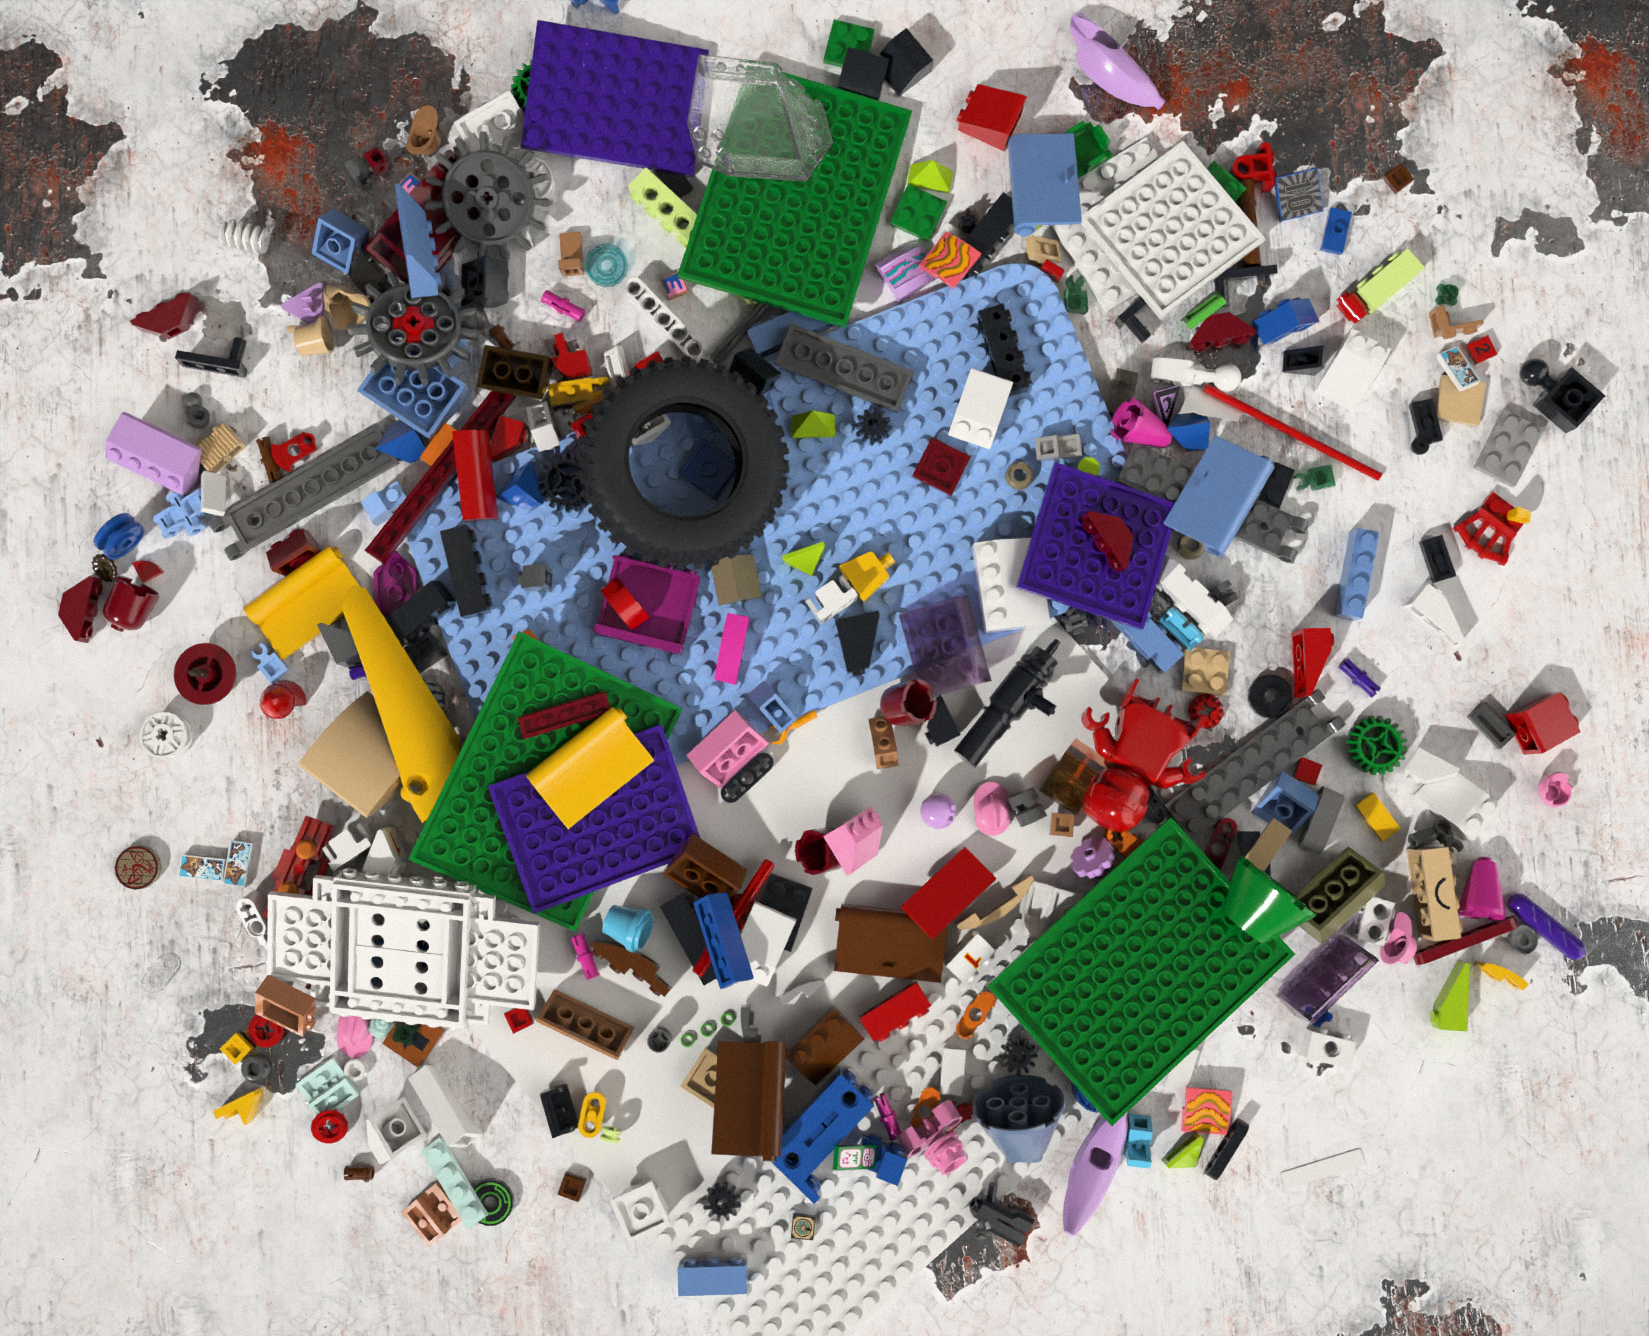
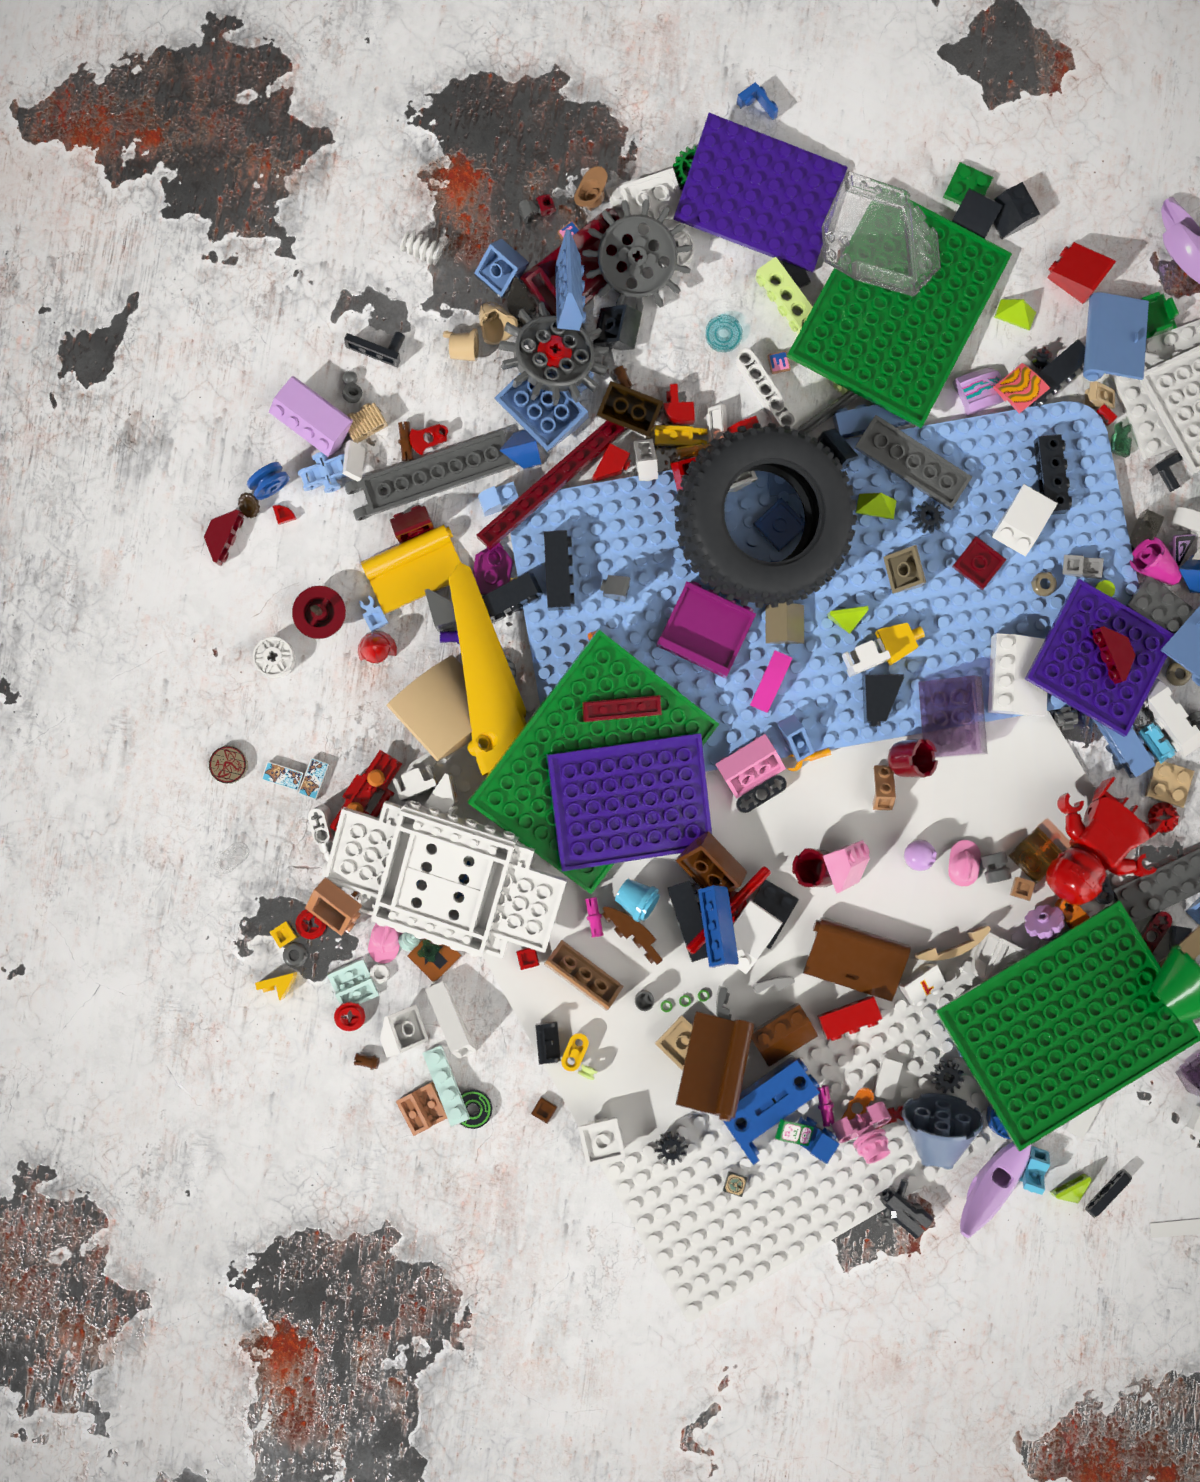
camera: 10 degrees right, 0 degrees up
dark red cylinder [103,576,160,632] -> none
dark red slope [130,292,198,340] -> none
lavender piece [281,282,323,324] -> none
black hinge [404,631,448,674] -> none
orange slope [420,422,457,466] -> none
red brick [452,430,499,522] -> none
blue slope [496,461,544,510] -> none
yellow door [525,707,654,829] -> none
black gear [538,453,587,513] -> none
dark pink pin [541,290,586,322] -> none
medium nougat bracket [558,232,584,277] -> none
red brick [600,577,649,631] -> none
medium blue brick [677,1257,748,1296] -> none
green plate [890,184,947,242] -> none
red tile [901,847,997,940] -> none
black slope [924,695,961,747] -> none
black piece [953,639,1060,768] -> none
orange piece [956,991,996,1039] -> none
slope [1181,1087,1233,1135] -> none
none -> dark tan slope [883,545,926,594]

